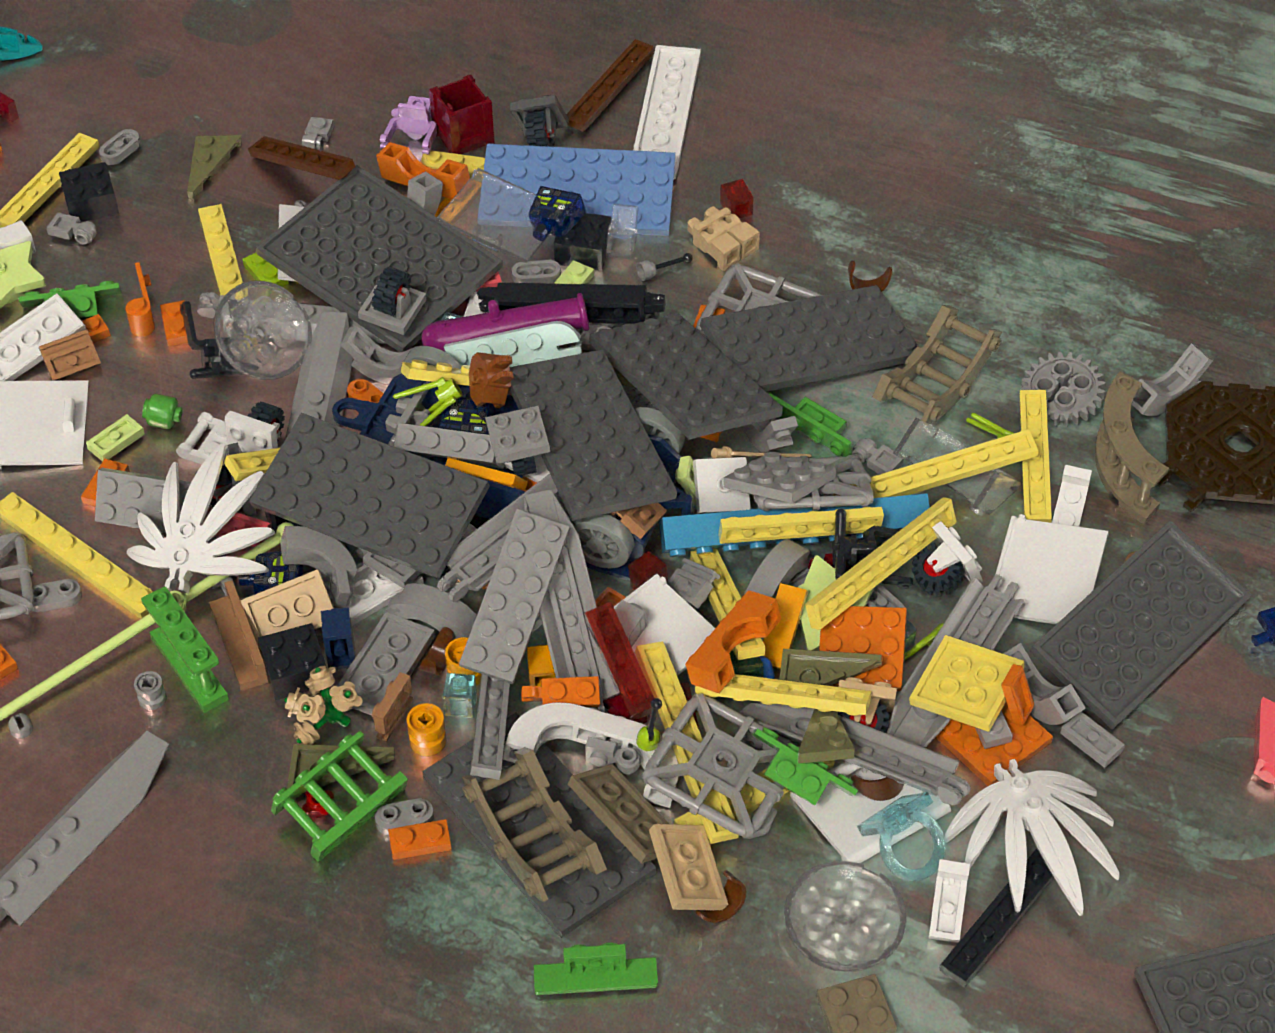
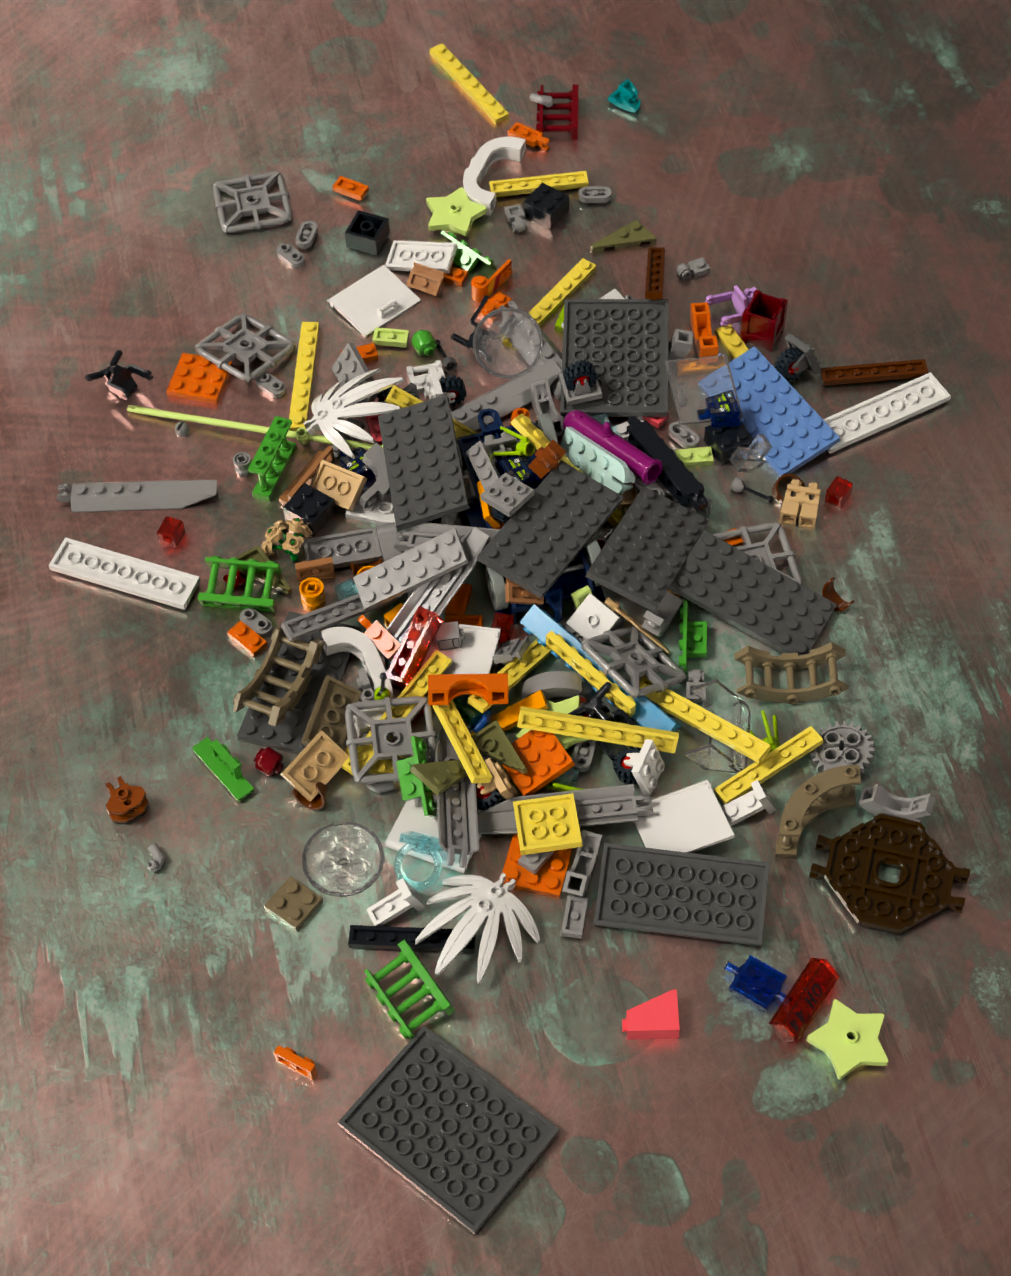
camera: 55 degrees right, 5 degrees up
dark blue brick [321,608,356,670] -> none
light grey plate [724,452,836,503] -> none
orange tile [1001,664,1034,725] -> none
none -> white plate [48,537,201,610]
none -> clear red brick [156,516,185,549]
none -> dark red head [253,747,284,777]
none -> bright green fence [364,940,456,1039]
none -> dark grey hinge [436,339,458,372]
none -> reddish brown helmet [771,474,805,503]

